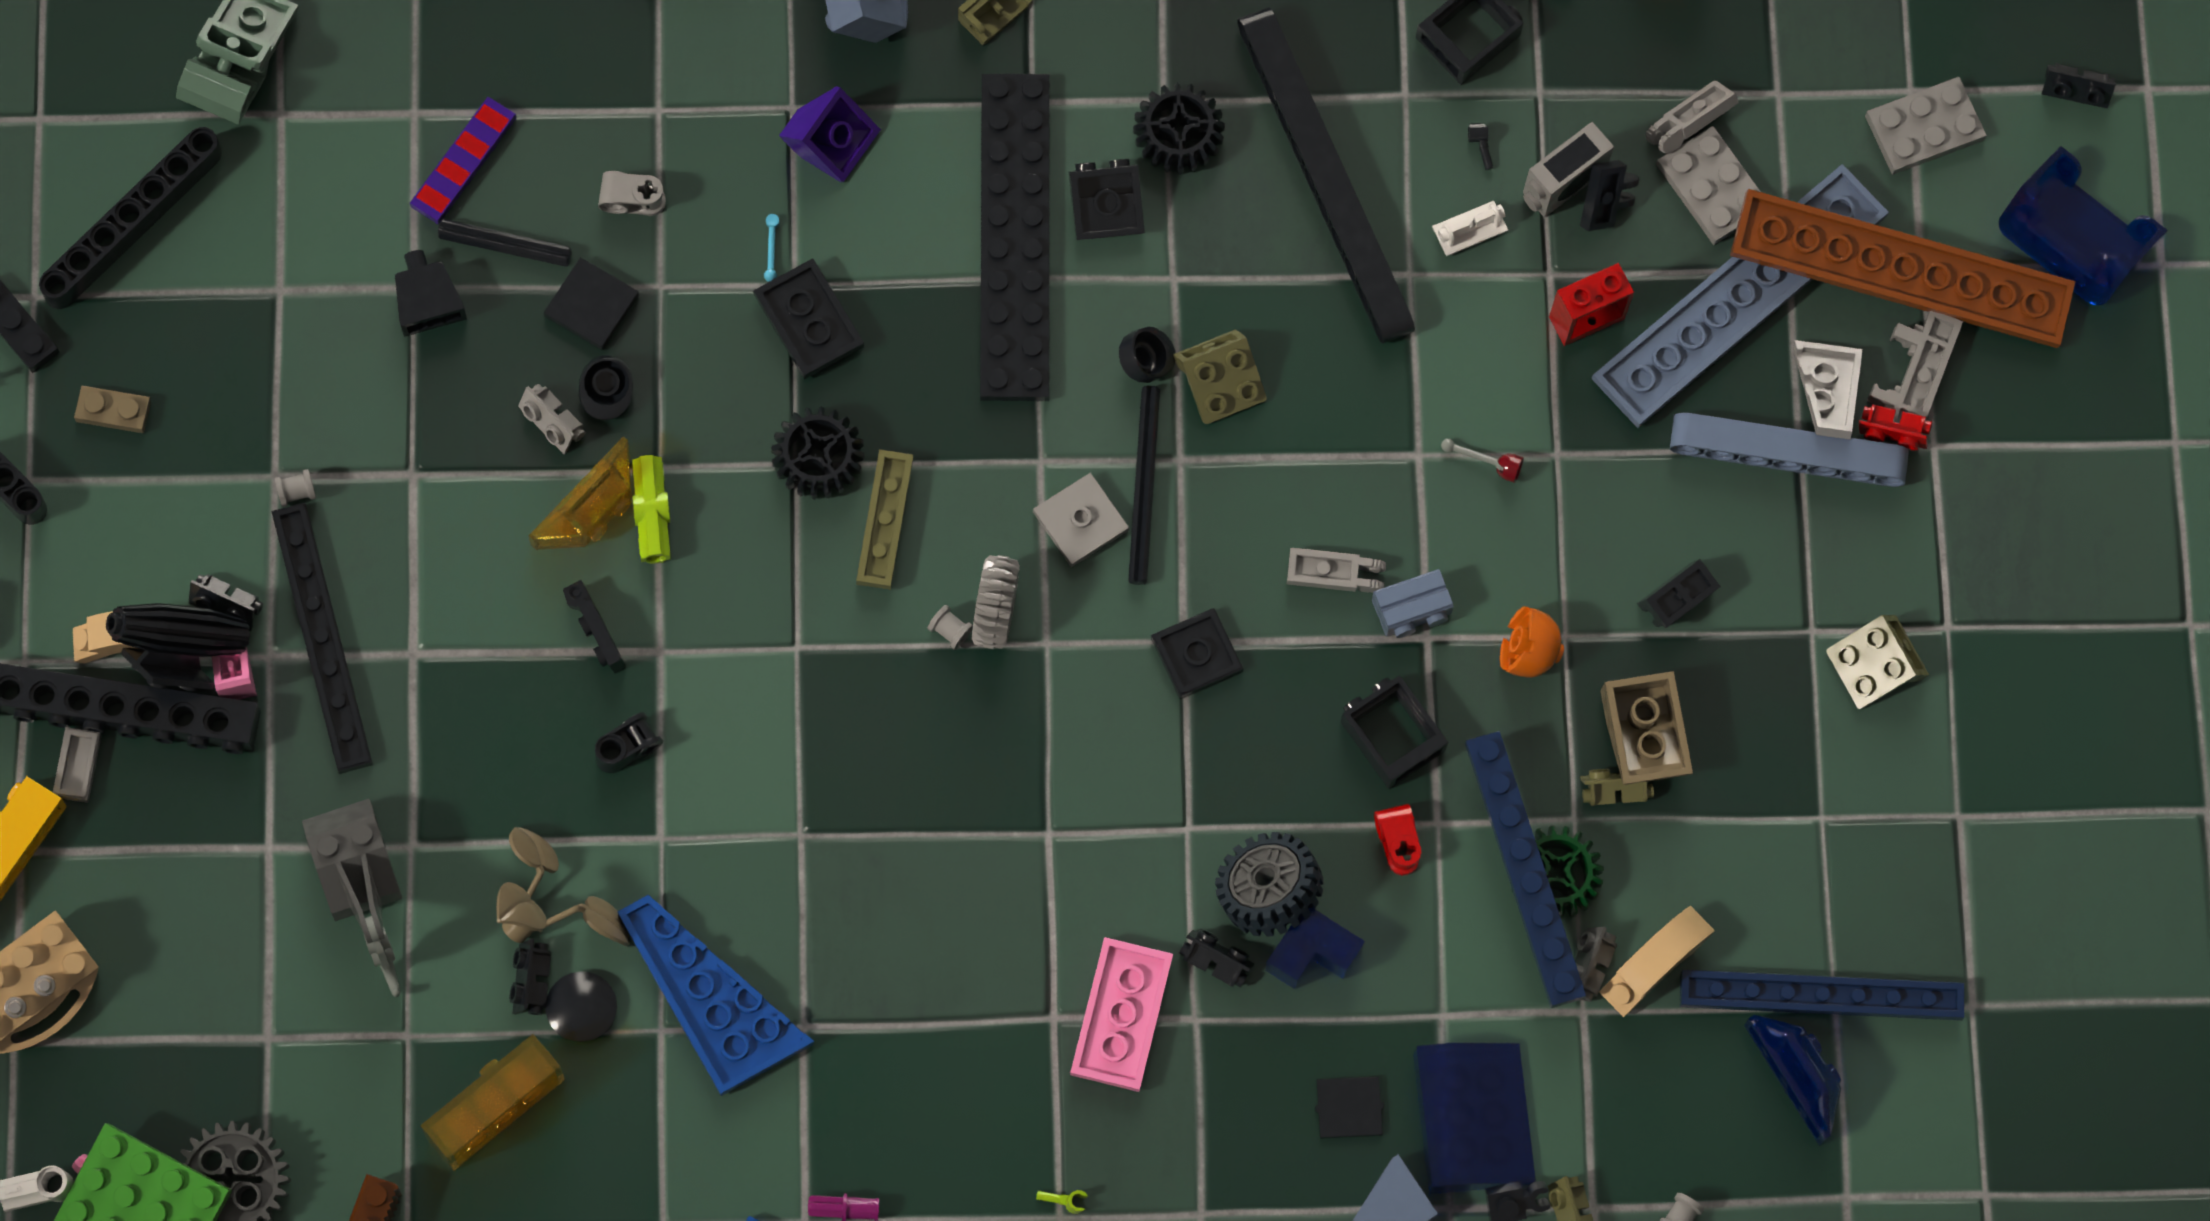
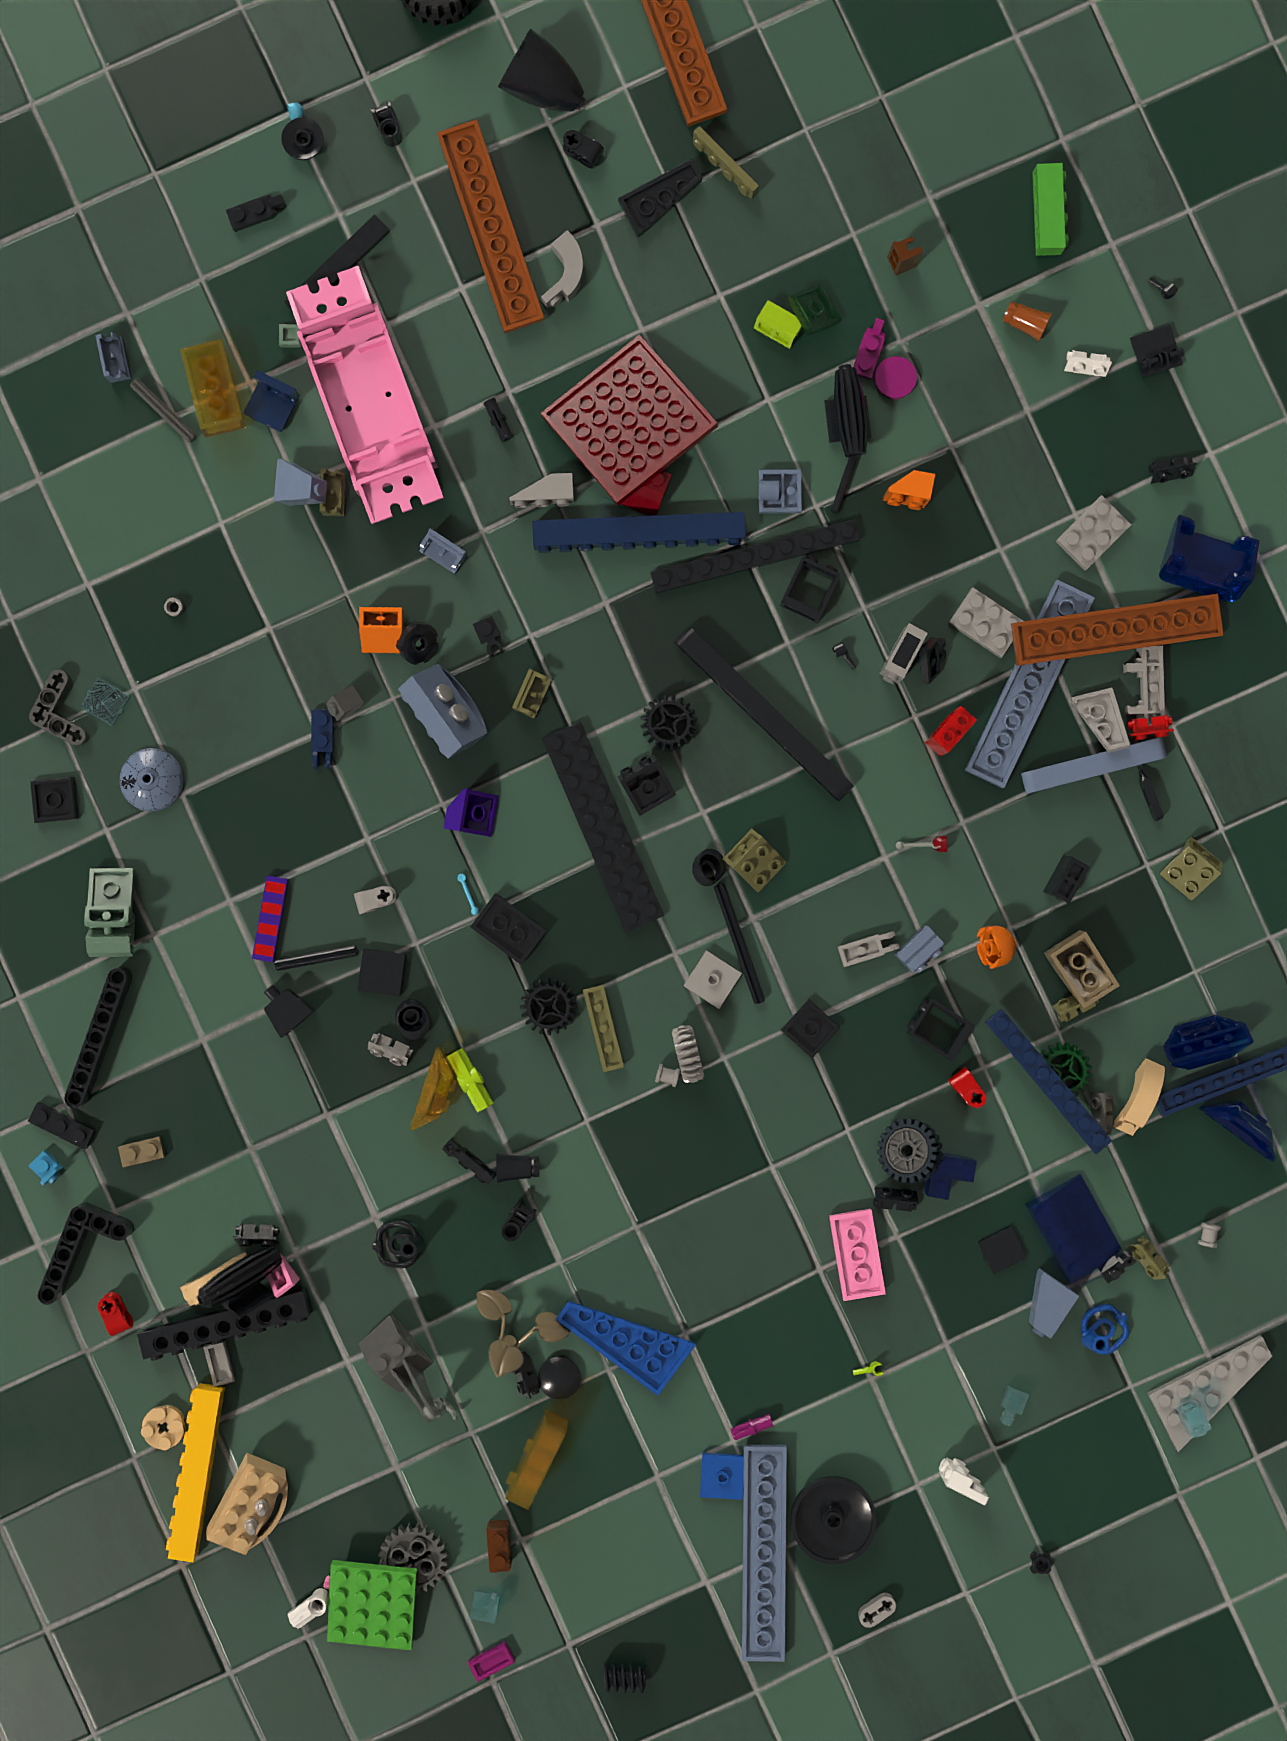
camera: 20 degrees left, 15 degrees up
black tile [271,503,373,774] -> none
light grey bush [274,469,316,508] -> none
white hinge [1432,201,1508,257] -> none
light grey hinge [1645,80,1739,154] -> none
none -> black piece [372,1220,425,1269]
none -> black plant [496,1153,539,1183]
none -> black piece [1137,765,1164,821]
none -> clear blue wedge [1163,1015,1254,1070]

